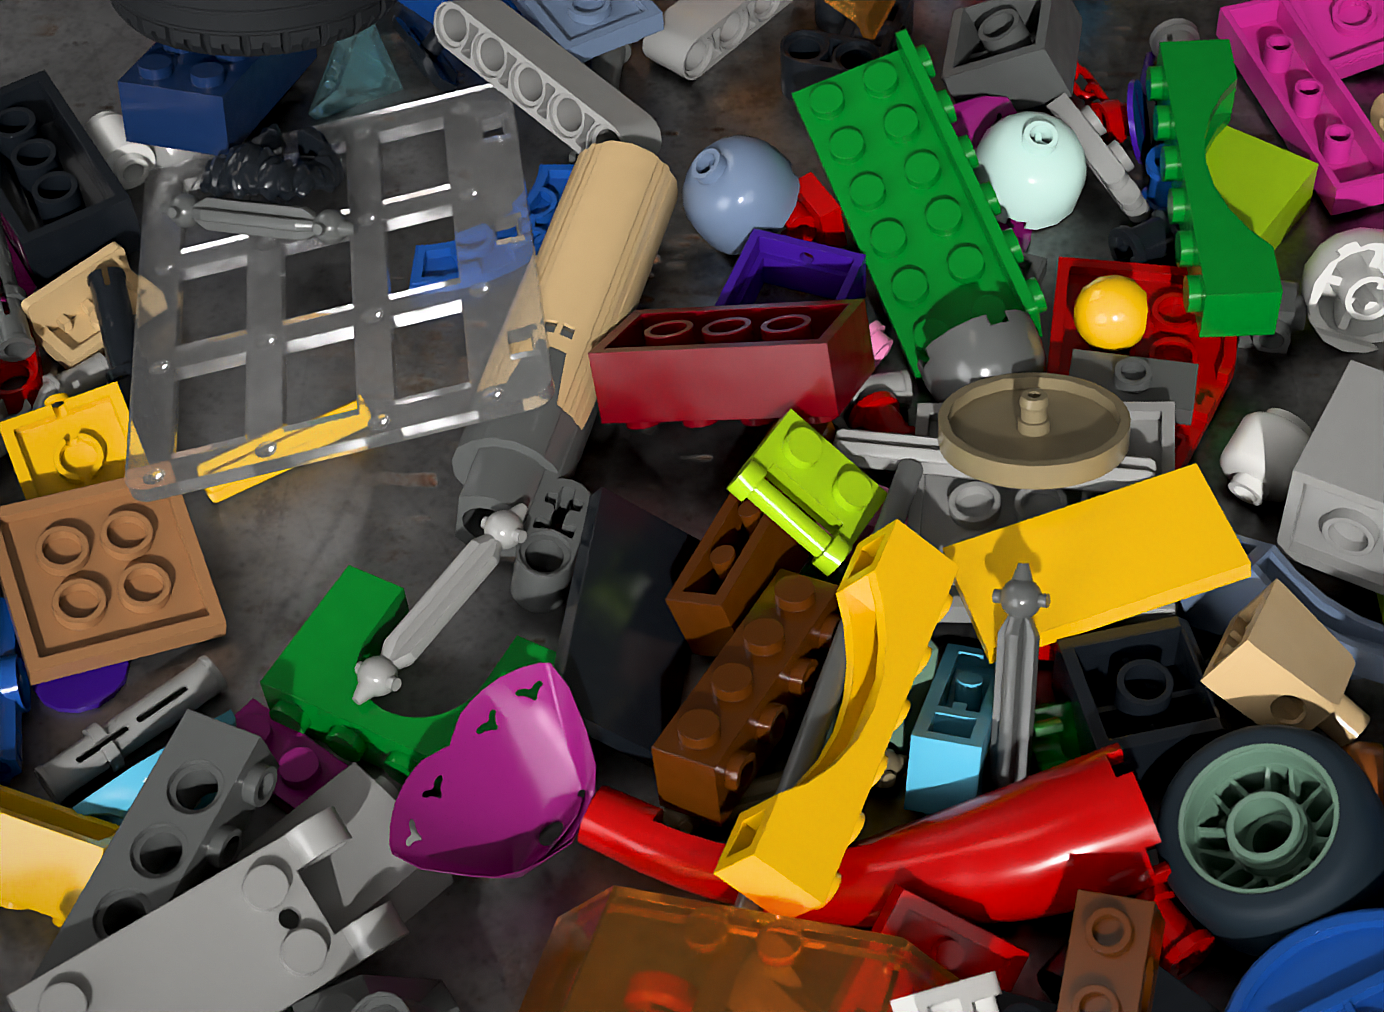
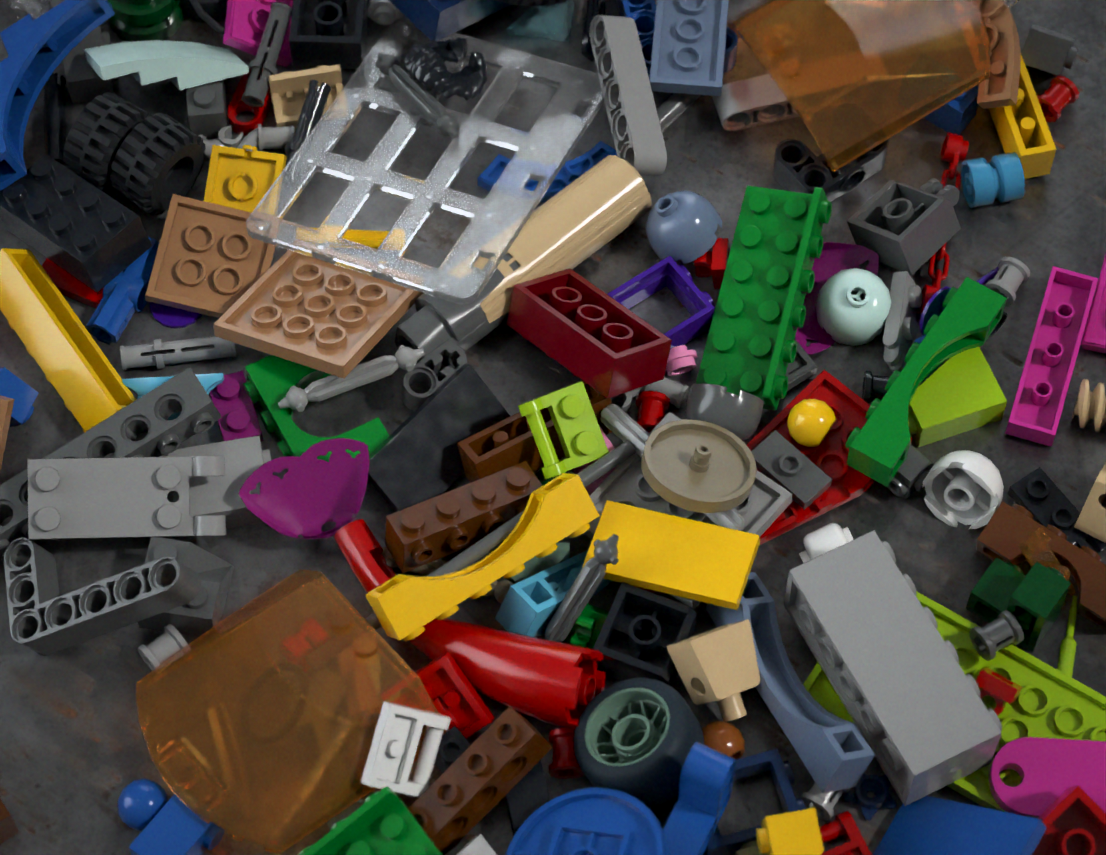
camera: 30 degrees right, 10 degrees up
none -> medium nougat plate [213,242,425,379]

